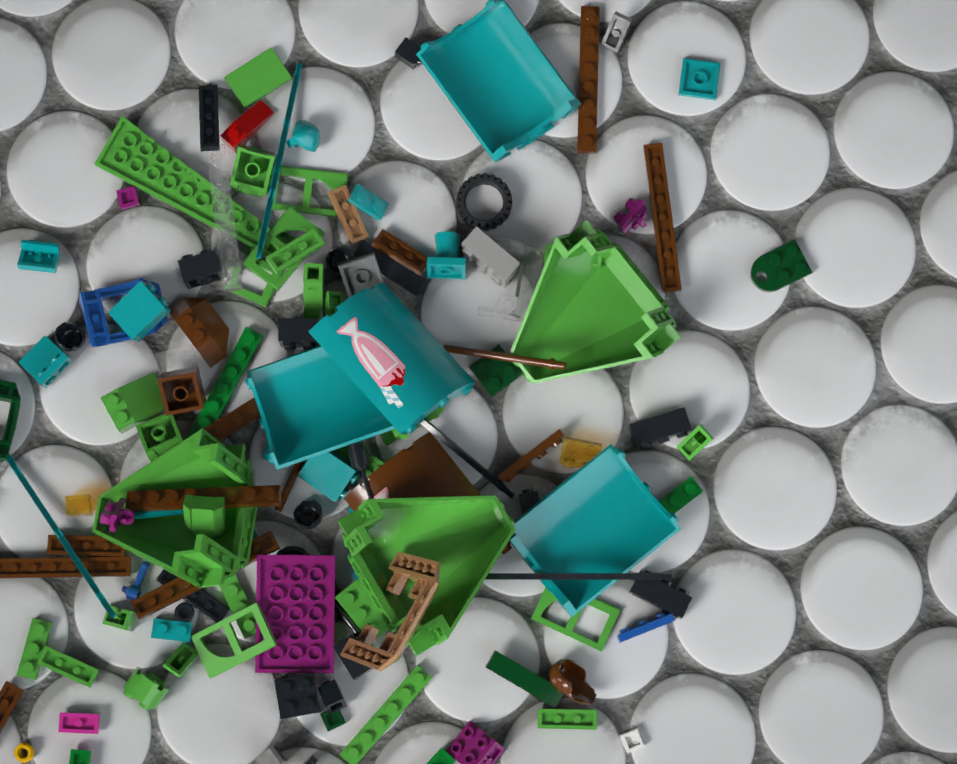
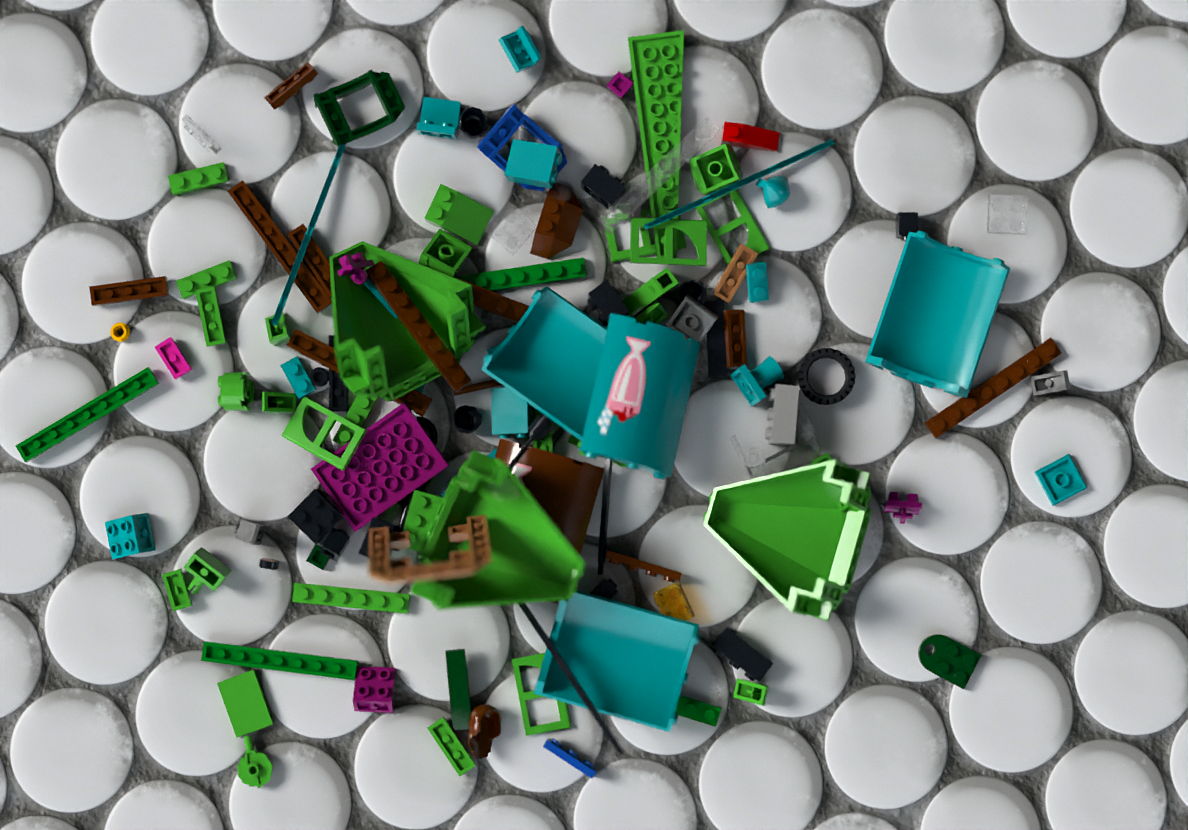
camera: 55 degrees right, 5 degrees up
clear yellow brick [65,494,95,517] -> none
blue piece [121,561,150,600] -> none
reddish brown brick [157,366,207,416] -> none
bright green slope [183,494,226,538] -> none
black plate [199,85,220,152] -> none
bright green tile [224,47,292,109] -> none
bright green plate [266,228,325,275] -> none
reddish brown bar [443,344,566,370] -> none
dark green plate [469,344,522,398] -> none
white tile [619,728,645,754] -> none
black brick [629,570,693,619] -> none
reddish brown plate [643,143,682,294] -> none

